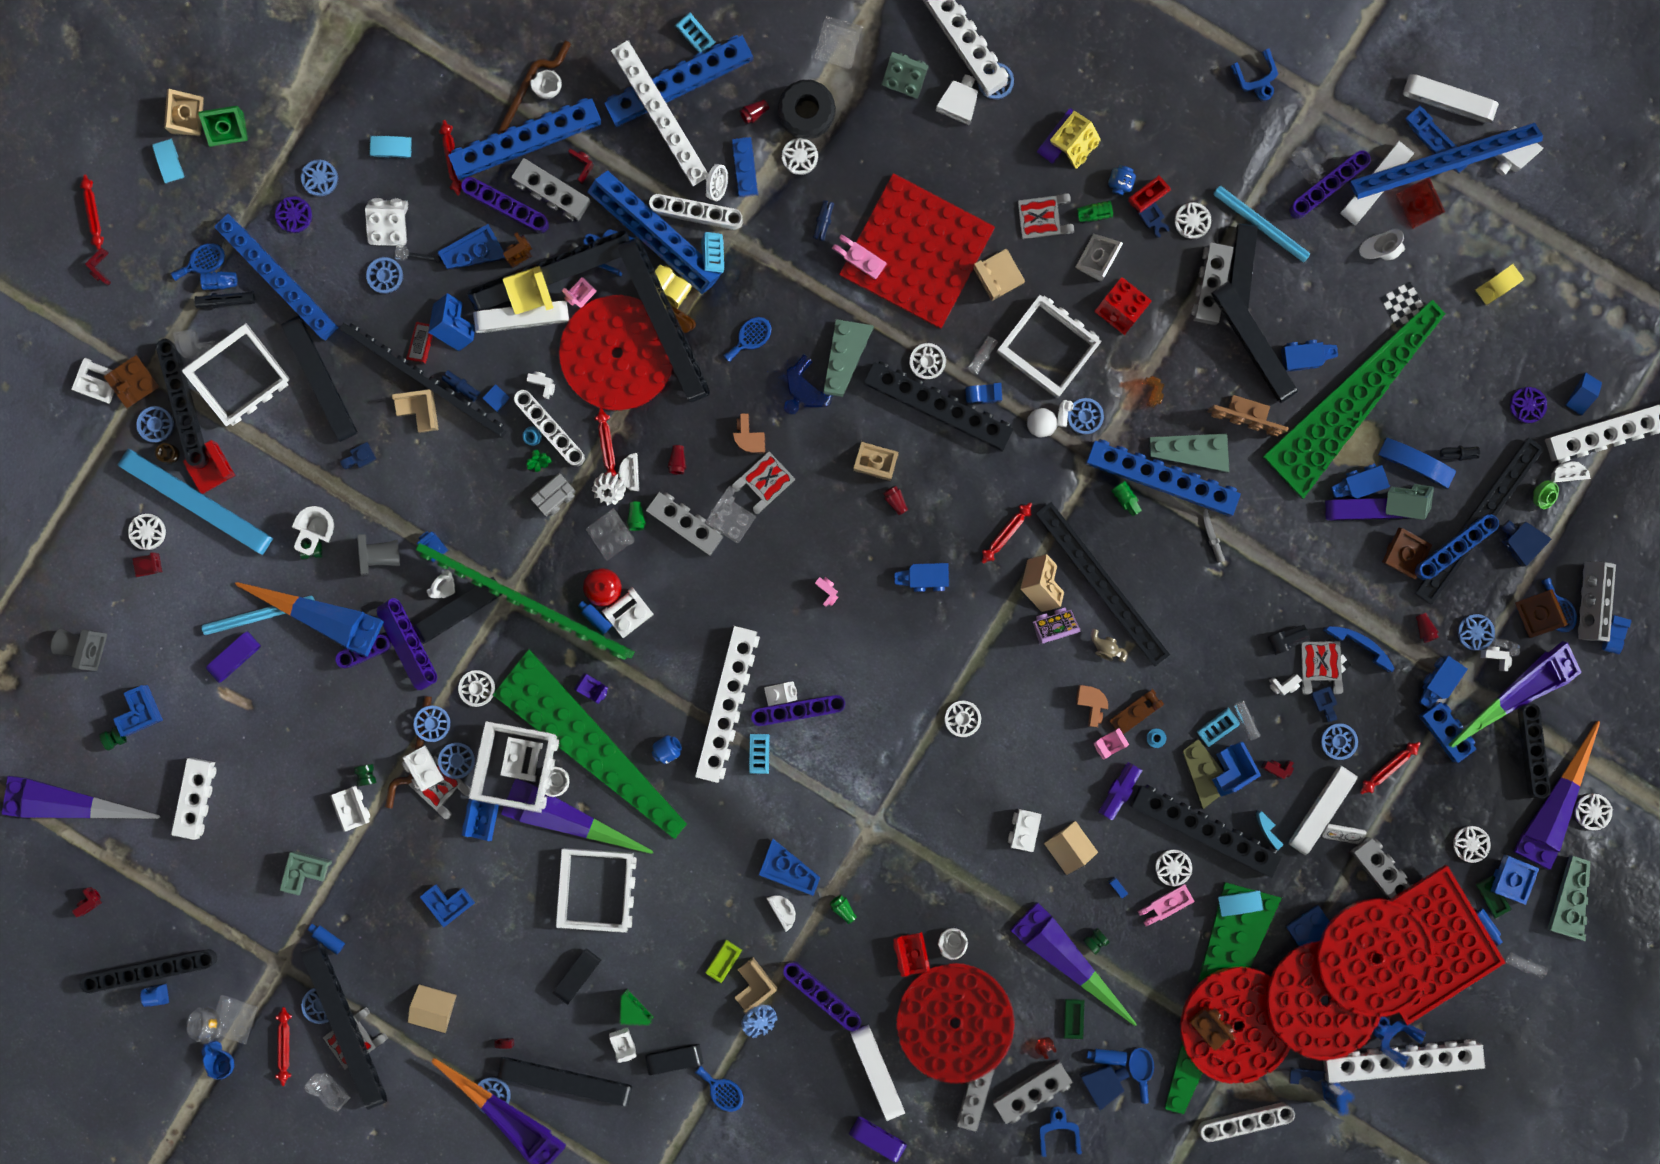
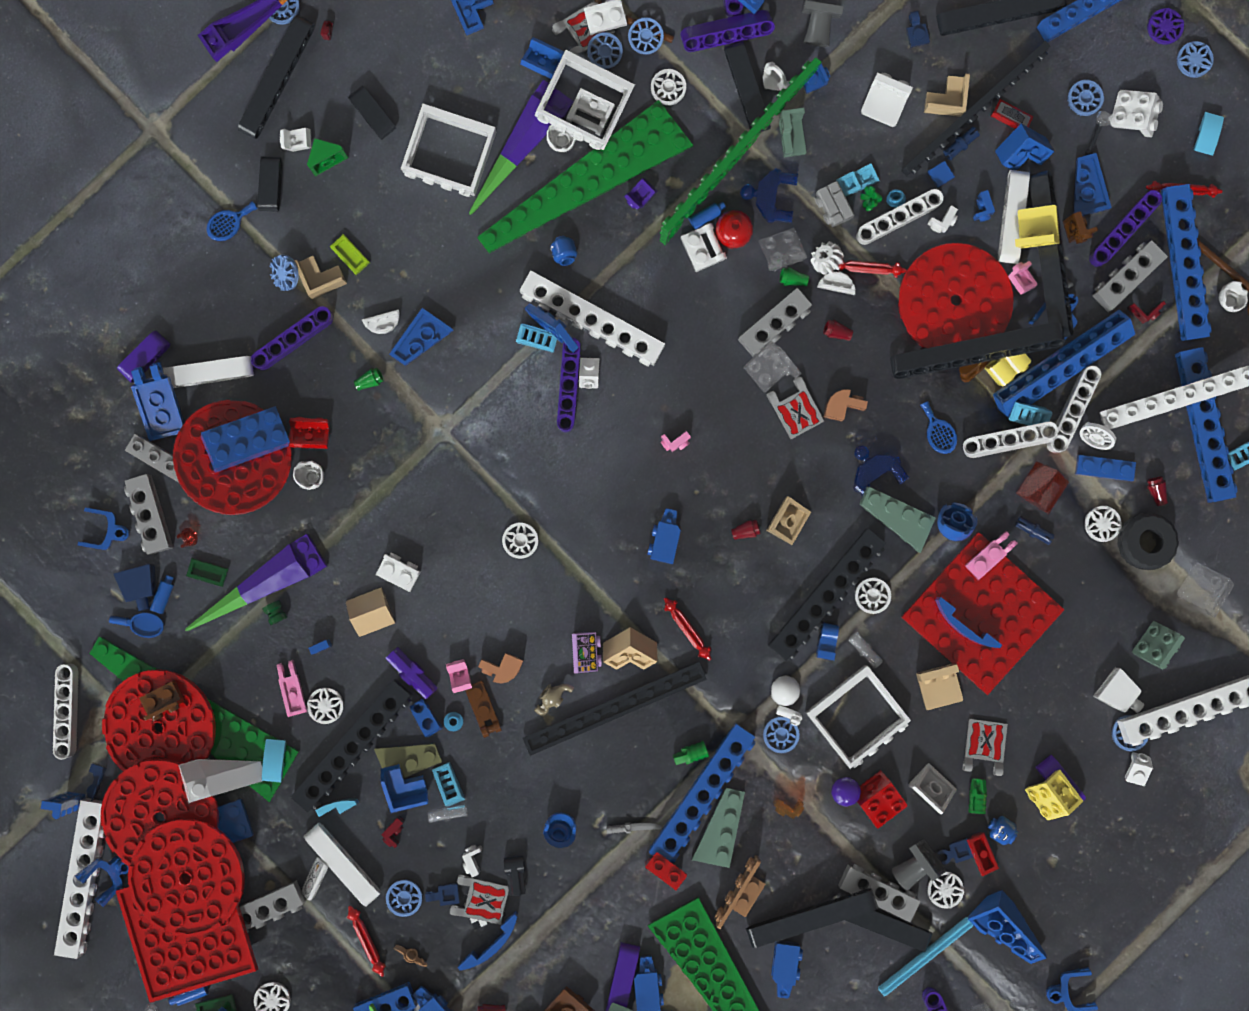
camera: 105 degrees right, 0 degrees up
none -> blue tile [131,362,185,441]
none -> white wedge [179,759,262,803]
none -> blue brick [201,406,290,473]
none -> medium nougat piece [393,945,428,967]
none -> blue leg [409,698,443,737]
none -> blue wing [524,303,579,353]
none -> blue helmet [543,812,576,848]
none -> red bracket [645,852,687,891]
none -> clear blue connector [740,168,798,223]
none -> sand green panel [778,108,806,158]
none -> dark purple hair [831,777,861,807]
none -> medium azure slope [836,164,880,197]
none -> white bracket [861,72,913,127]
none -> dark grey plant [892,839,947,891]
none -> blue slope [935,597,1002,648]
none -> blue cylinder [937,503,977,541]
none -> white beam [963,422,1058,458]
none -> blue wedge [968,890,1047,964]
none -> blue bracket [973,190,995,222]
none -> clear red slope [1016,461,1069,514]
none -> white bracket [1125,752,1153,786]

